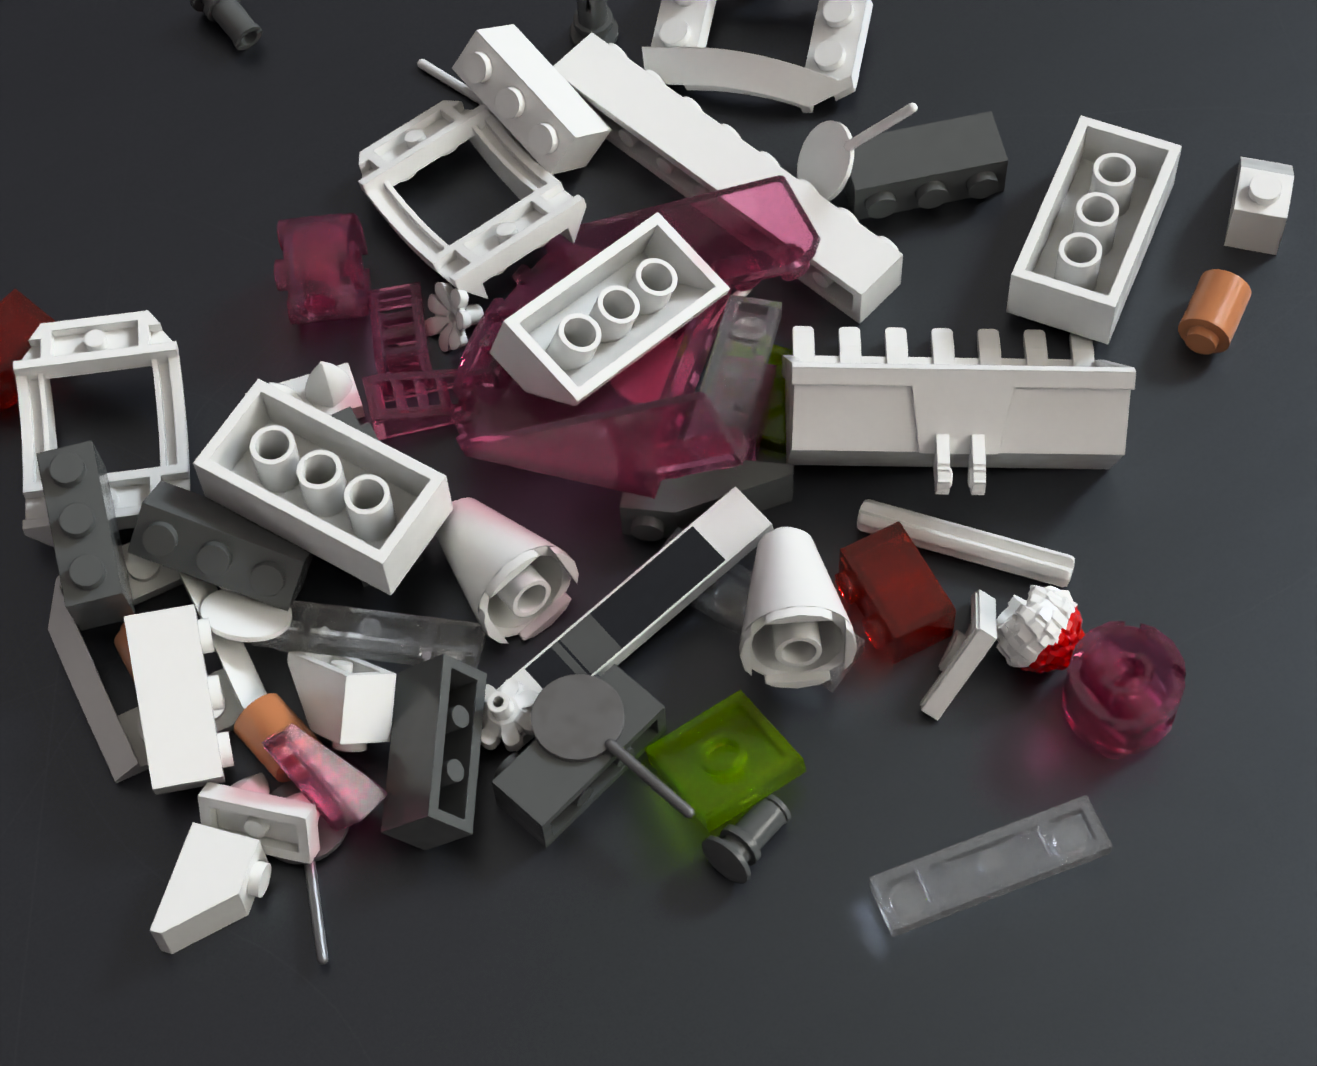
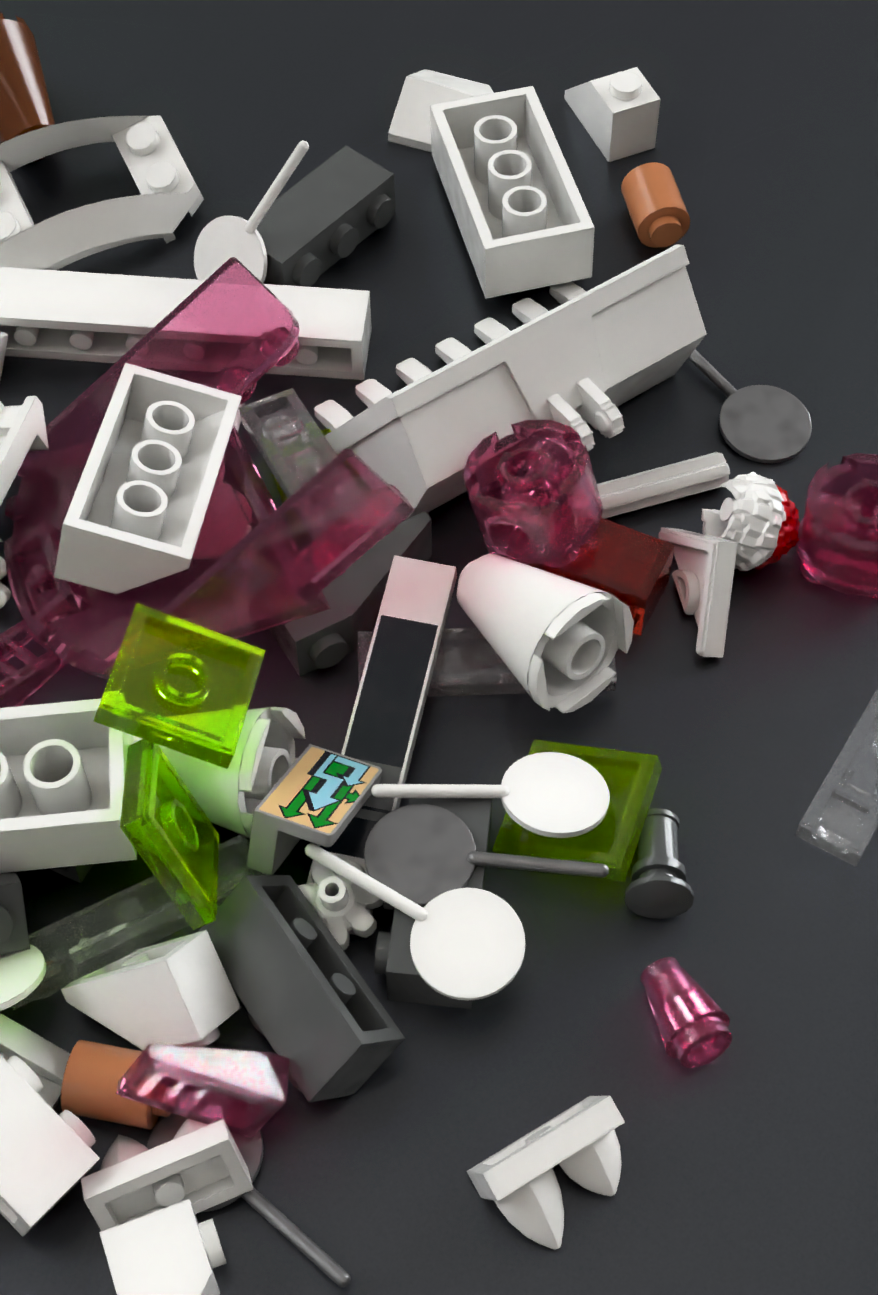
camera: 40 degrees left, 5 degrees down
none -> clear neon green tile [93,603,266,769]
none -> clear neon green tile [120,736,219,930]
none -> panel [247,744,382,875]
none -> white piece [305,843,526,1001]
none -> white piece [371,752,610,838]
none -> white slope [388,69,494,152]
none -> clear pink brick [463,420,603,567]
none -> white tile [467,1095,625,1250]
none -> clear pink cone [640,957,732,1068]
none -> flat silver piece [688,349,812,463]

